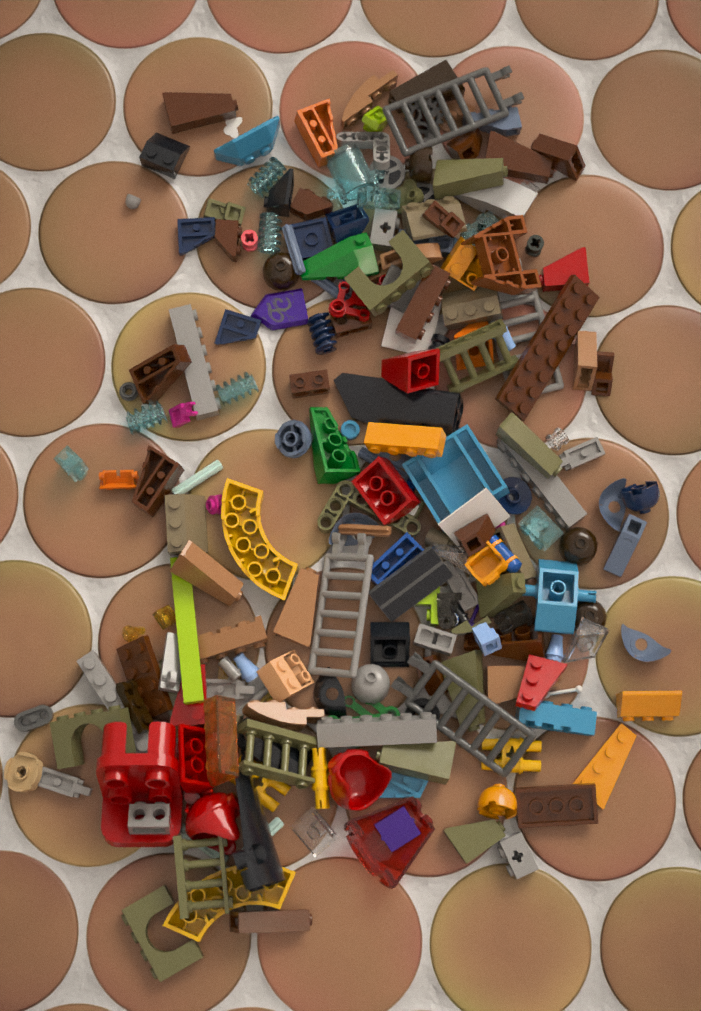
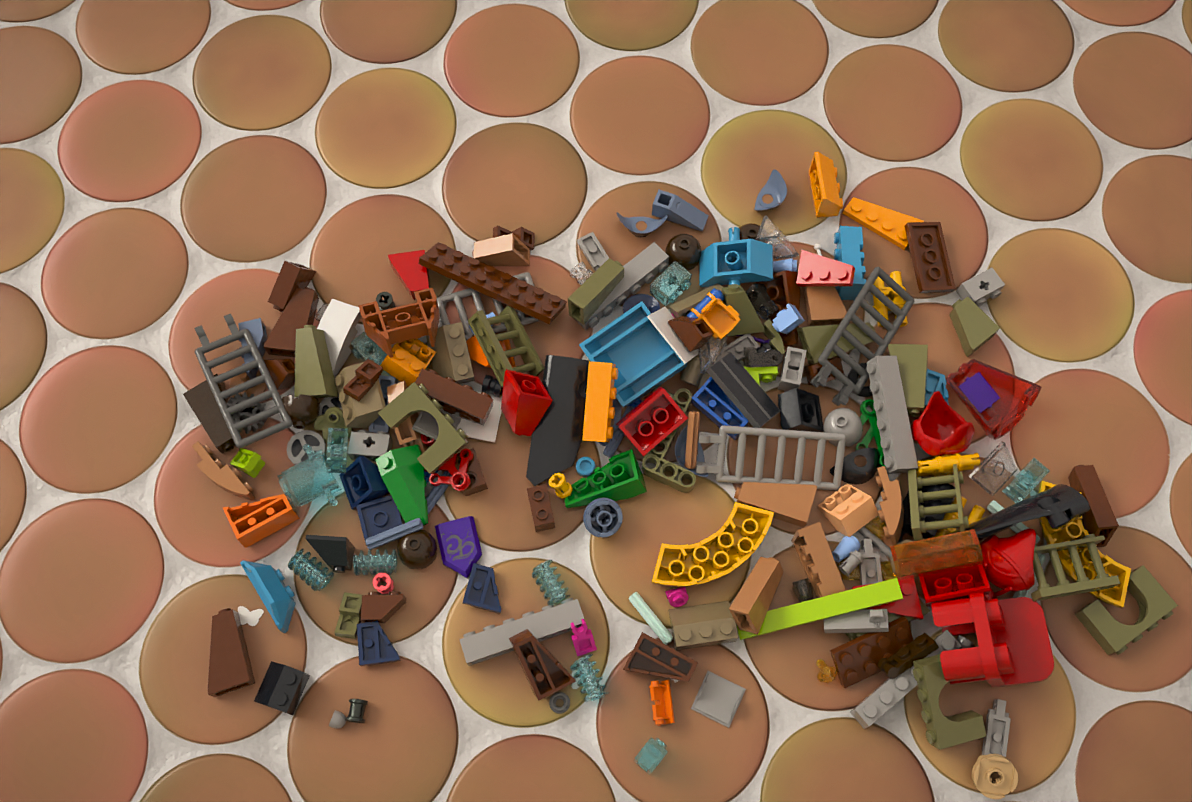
camera: 90 degrees left, 10 degrees down
dark grey plate [14,705,54,732] -> none
light grey brick [128,802,171,834] -> none
clear yellow plate [152,605,176,630] -> none
reddish brown slope [290,188,333,221] -> none
dark blue piece [307,312,337,355] -> none
light grey beam [336,132,390,170] -> none
light orange cylinder [477,784,517,819] -> none
dark blue cylinder [620,481,660,514] -> none
none -> pearl dark grey bush [345,699,368,723]
none -> yellow bush [549,473,573,498]
none -> light grey piece [691,671,746,728]
none -> clear smoke cone [792,578,814,602]
none -> clear light blue brick [1002,458,1050,503]

